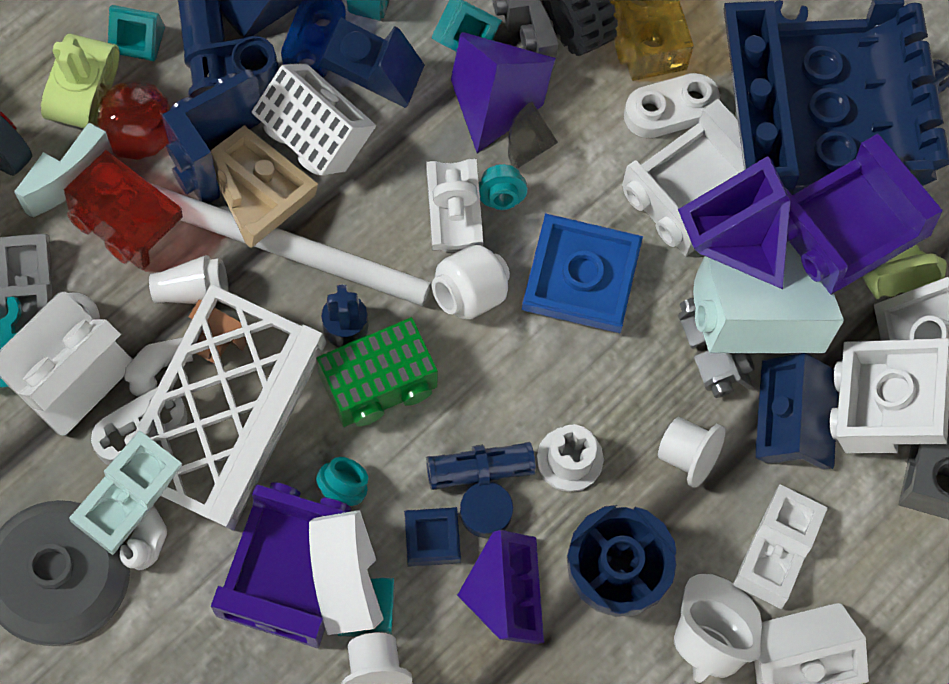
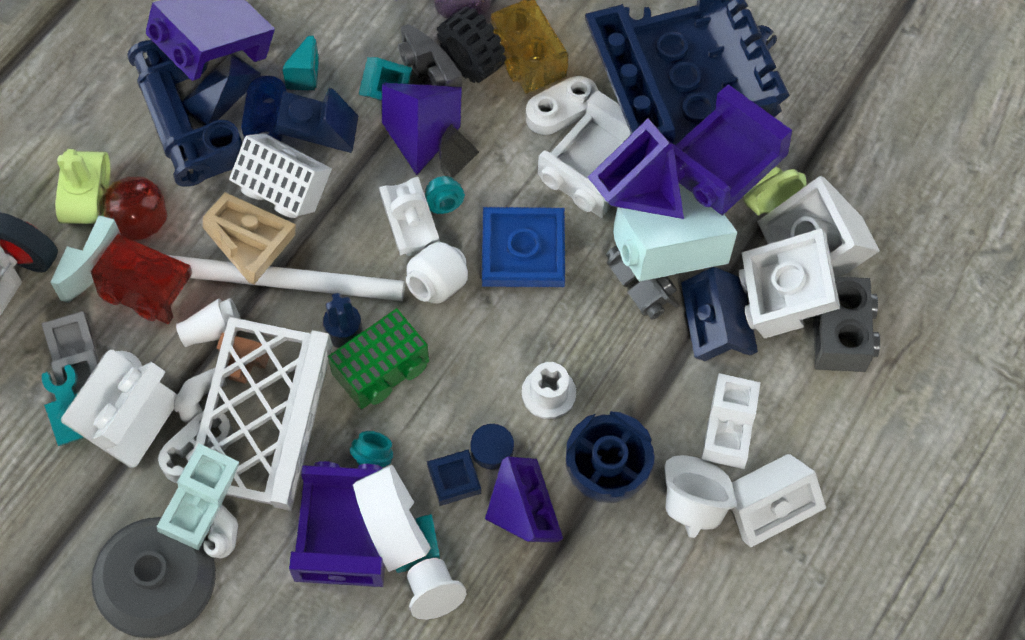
camera: 10 degrees left, 5 degrees down
teal slope [108,5,166,61] -> none
dark blue bracket [162,70,262,204] -> none
dark blue pin [426,442,536,490] -> none
white piece [658,417,726,487] -> none

